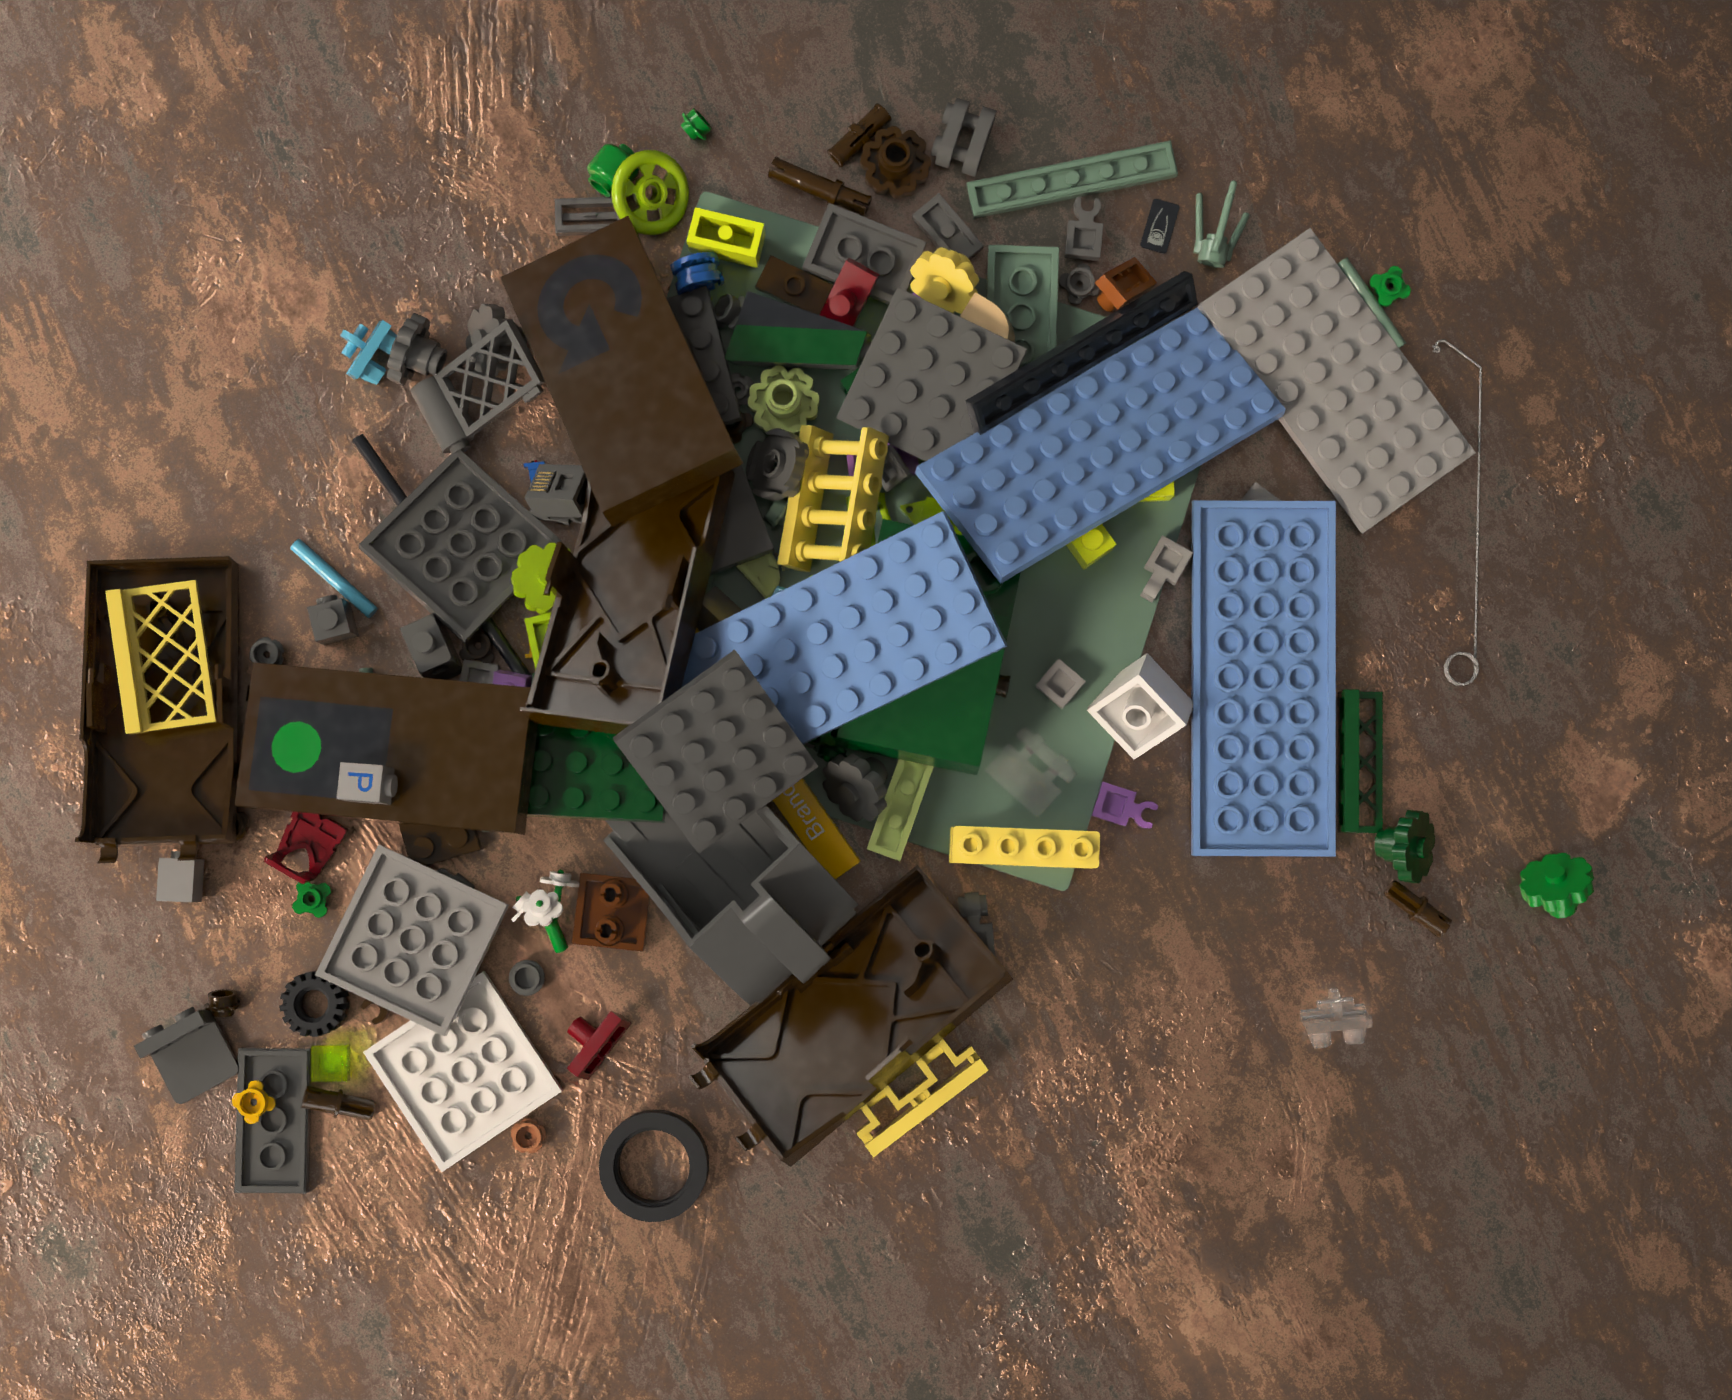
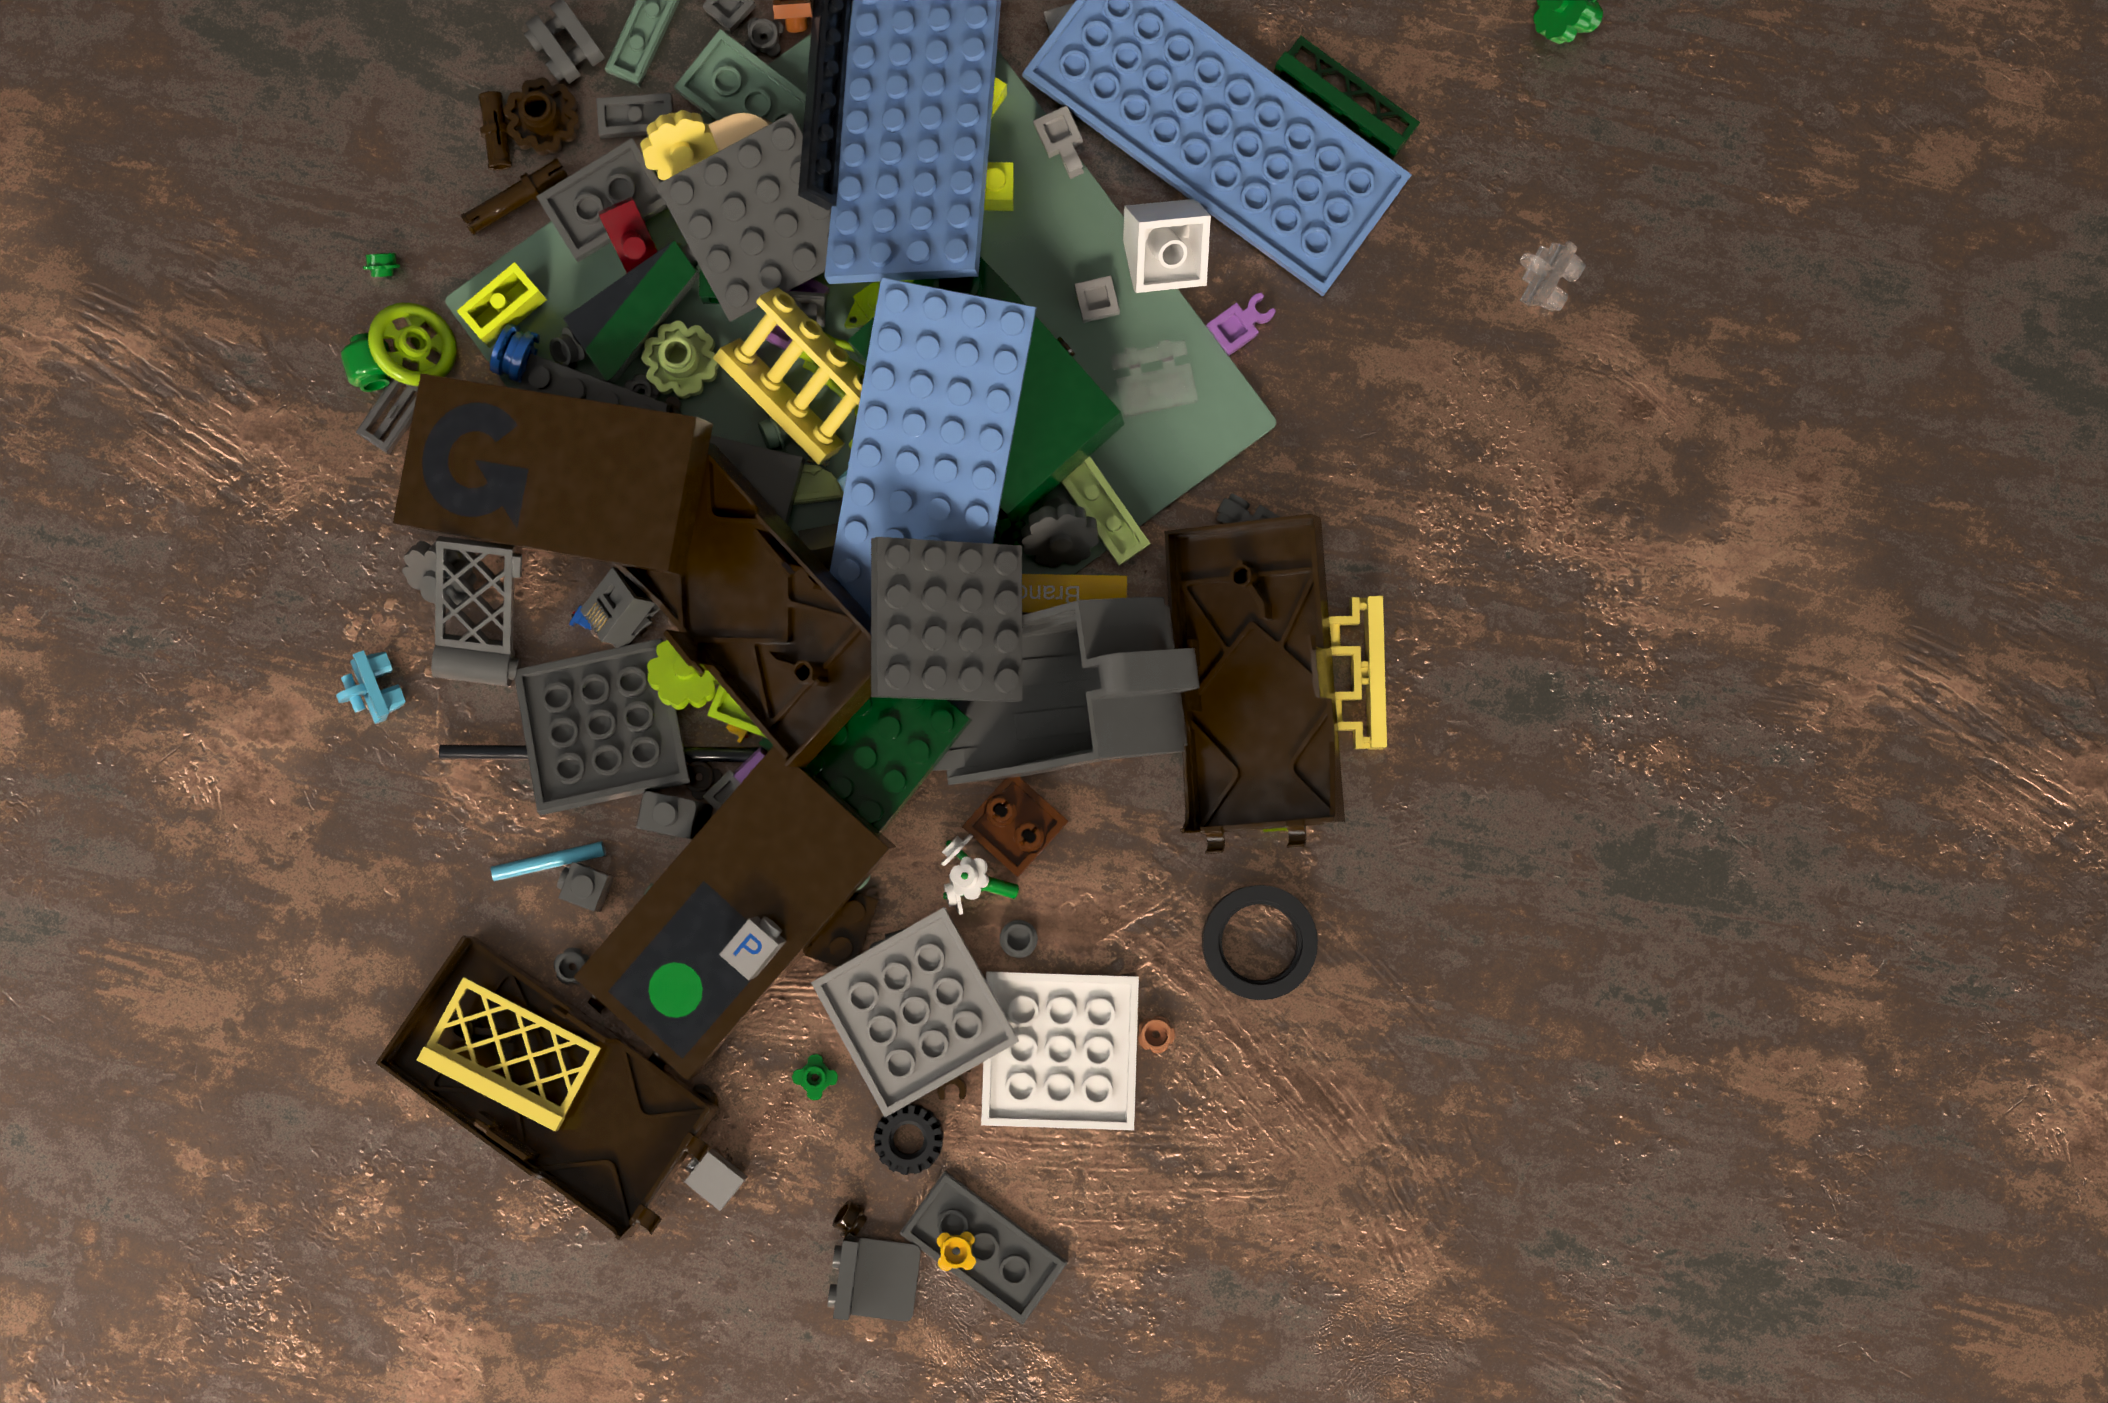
camera: 55 degrees left, 0 degrees up
dark red piece [264,812,348,884] -> none
dark brown axle [301,1085,376,1121] -> none
clear neon green plate [311,1044,350,1082] -> none
dark grey plant [387,313,447,386] -> none
dark red tile [567,1011,632,1080] -> none
dark grey plate [746,428,809,501] -> none
dark brown plate [755,255,834,315] -> none
light yellow fence [949,826,1100,869] -> none
dark green plant [1374,810,1435,884] -> none
dark brown axle [1384,880,1452,938] -> none

